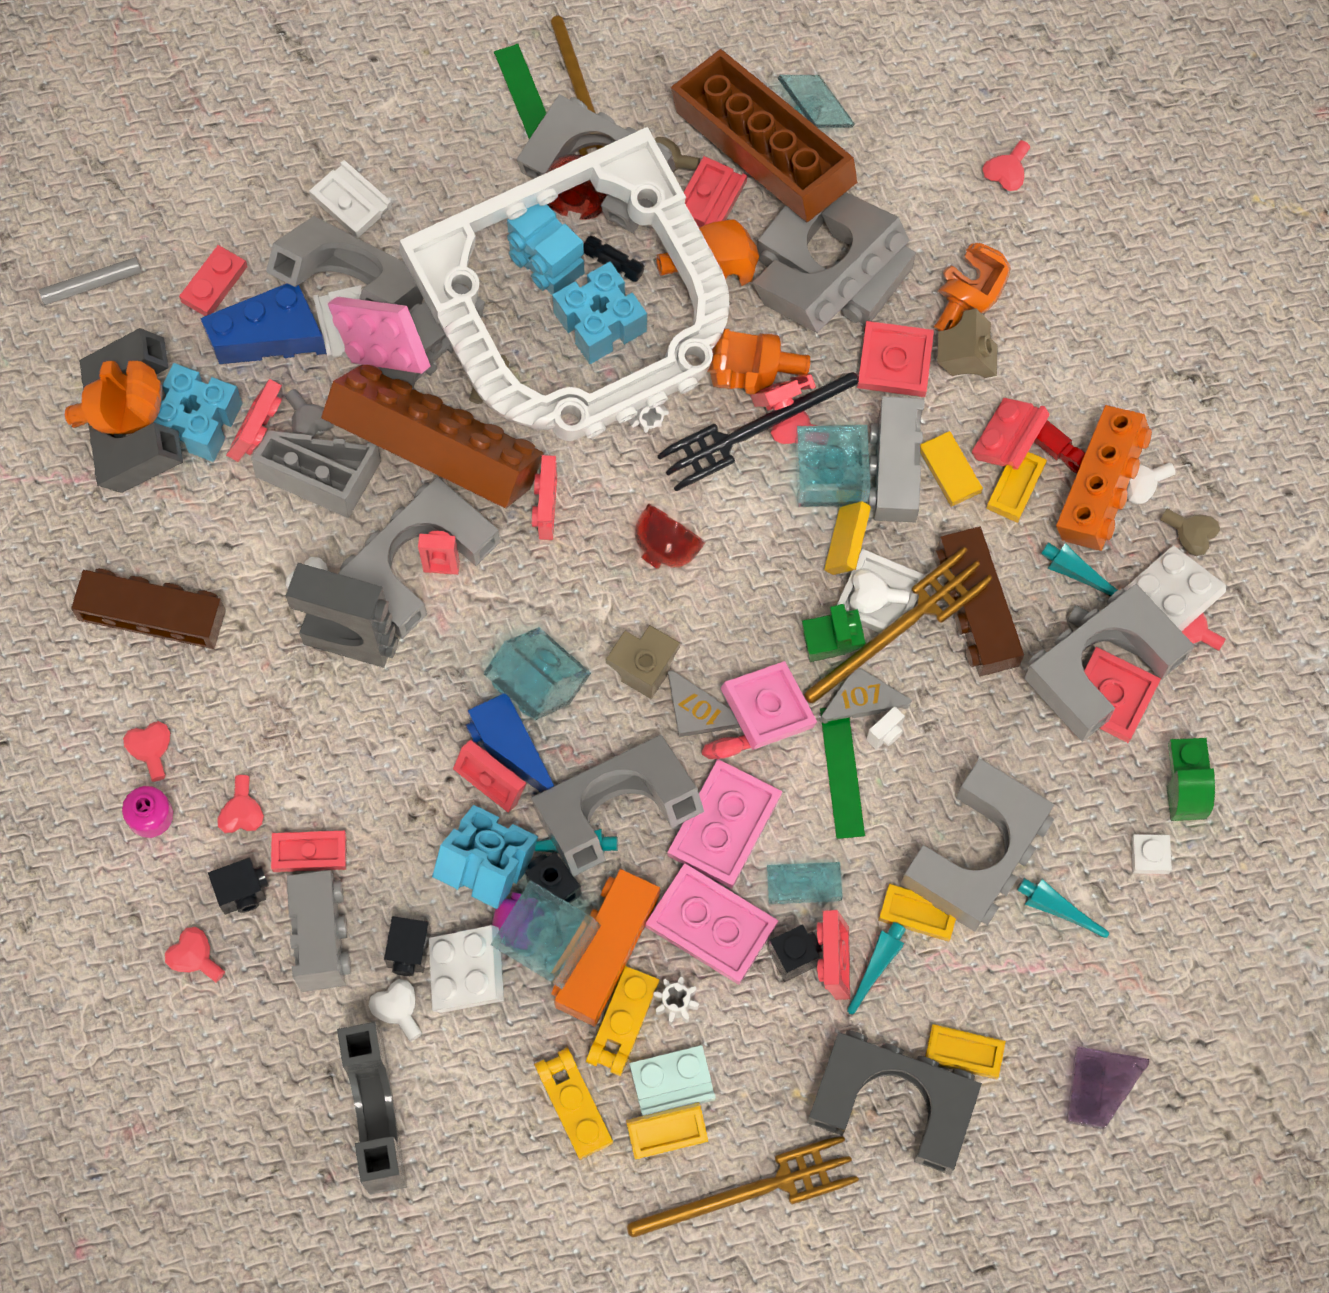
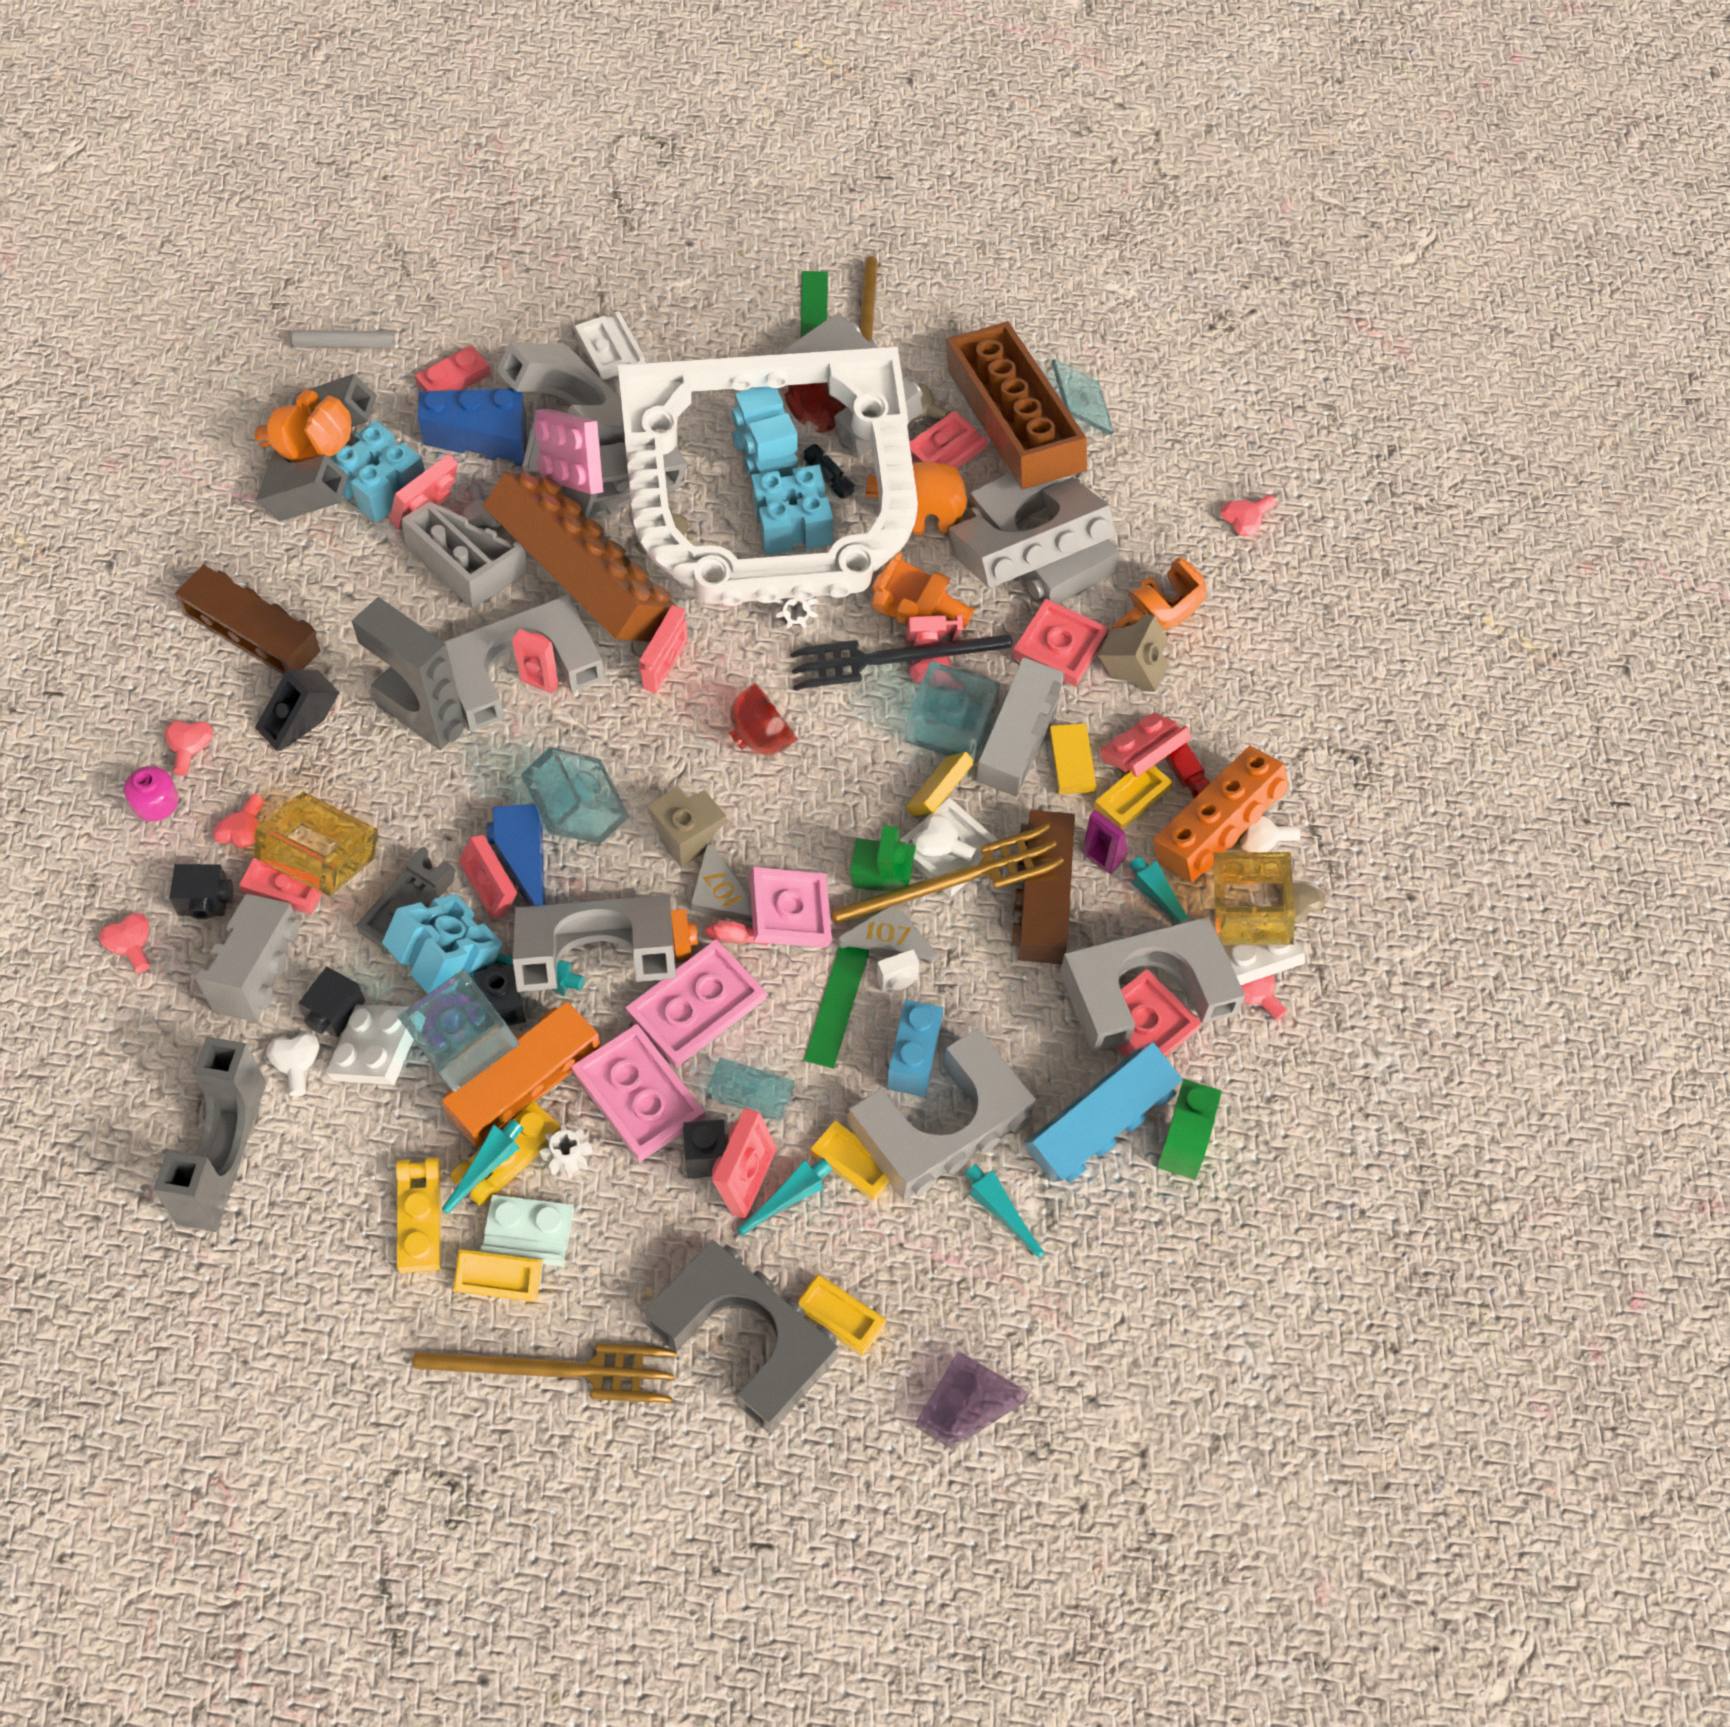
camera: 20 degrees right, 10 degrees down
white plate [1131,834,1172,874] -> none
none -> clear yellow window [253,791,378,897]
none -> black slope [255,670,340,751]
none -> dark grey plate [355,847,455,952]
none -> teal piece [442,1119,524,1214]
none -> orange plate [671,909,698,962]
none -> dark azure brick [887,999,944,1097]
none -> dark azure brick [1022,1042,1183,1183]
none -> magenta slope [1082,810,1128,874]
none -> clear yellow window [1213,852,1295,945]

